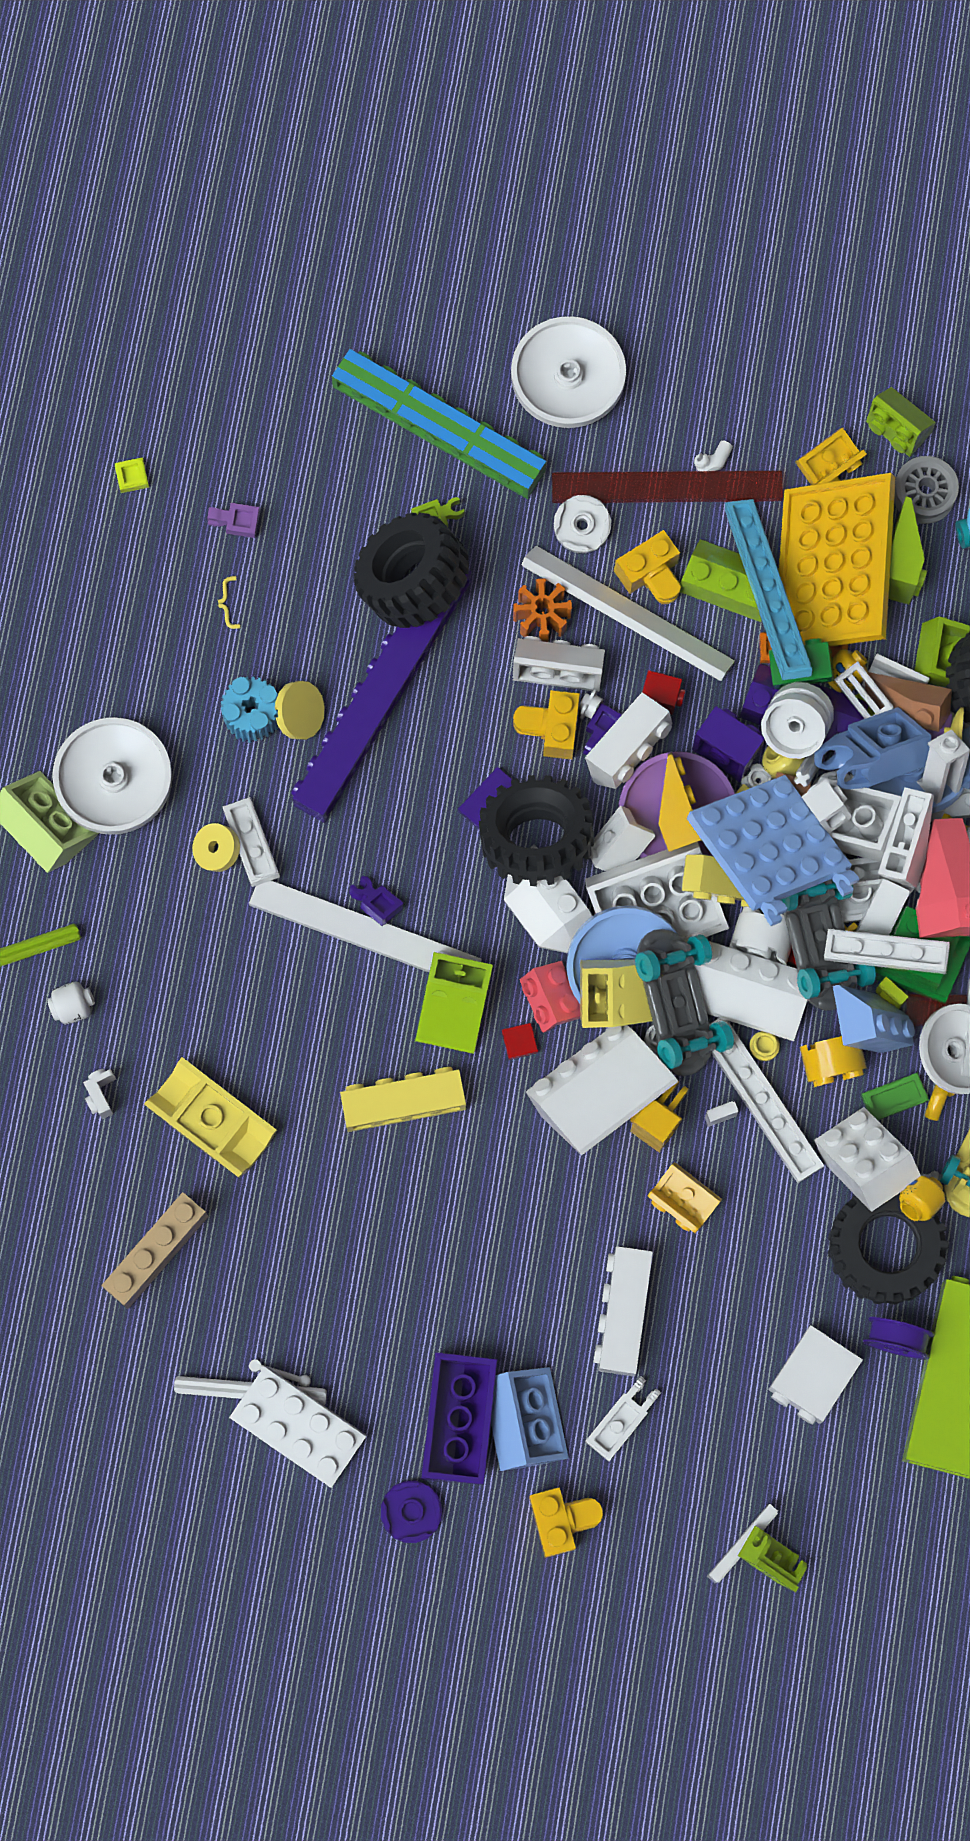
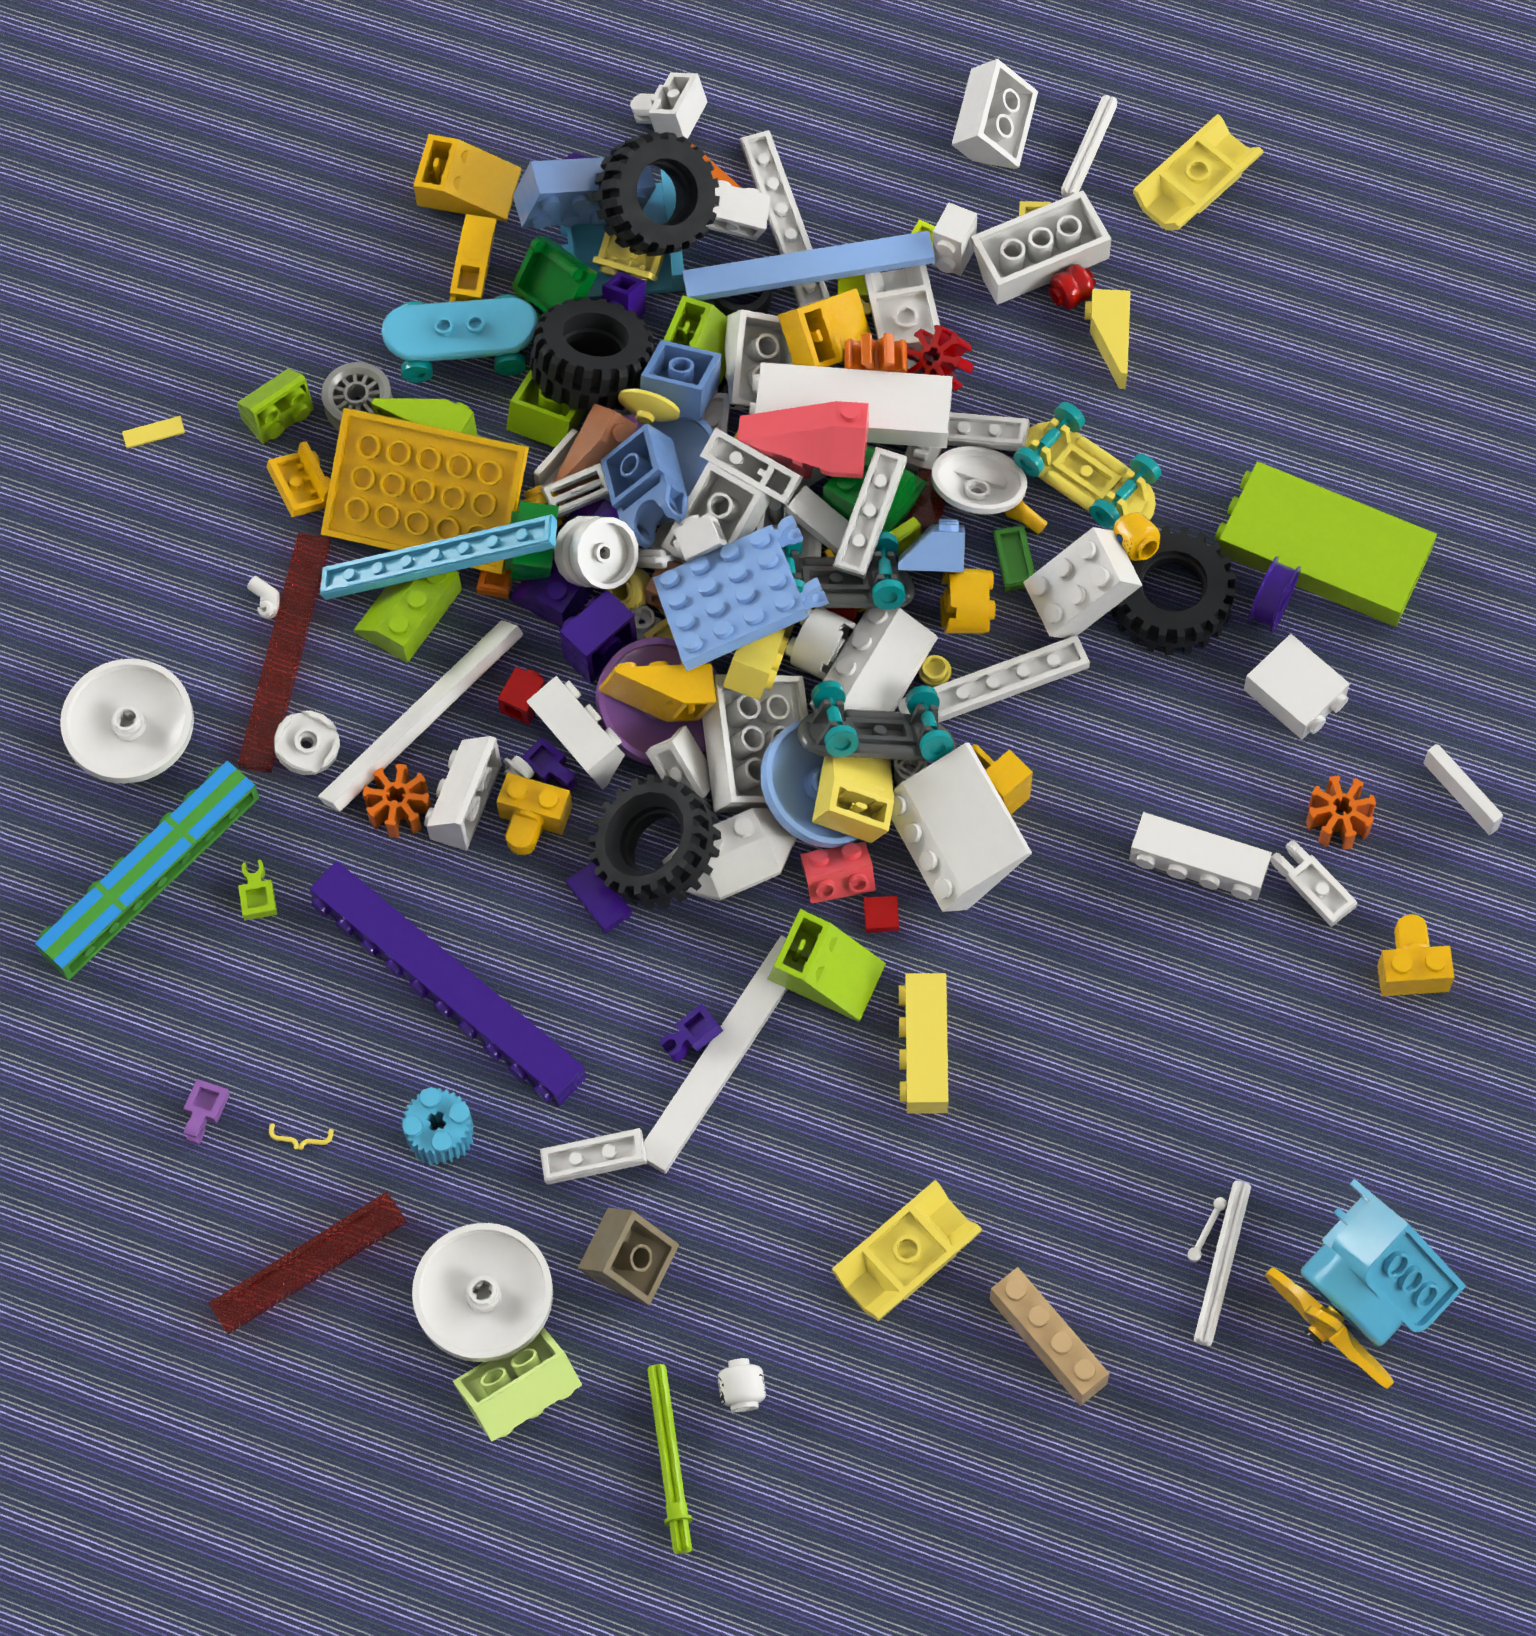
camera: 75 degrees left, 10 degrees down
white bracket [83,1069,116,1119] -> none
neon yellow tile [114,457,149,493] -> none
light yellow piece [192,823,240,872] -> none
white plate [229,1365,367,1488] -> none
light yellow tile [275,681,325,739] -> none
black tyre [354,513,469,628] -> none
dark purple tile [381,1481,442,1543] -> none
dark purple slope [421,1353,497,1485] -> none
light blue slope [490,1367,568,1471] -> none
yellow brick [614,530,681,604] -> none
yellow bracket [647,1162,722,1233] -> none
white tile [705,1101,739,1127] -> none
lime hinge [738,1526,807,1592] -> none
white window [916,729,970,804] -> none
none -> light yellow window [122,416,185,449]
none -> clear red plate [209,1192,406,1335]
none -> dark tan slope [578,1207,680,1306]
none -> medium azure brick [1265,1179,1466,1389]
none -> orange gear [1306,775,1376,850]

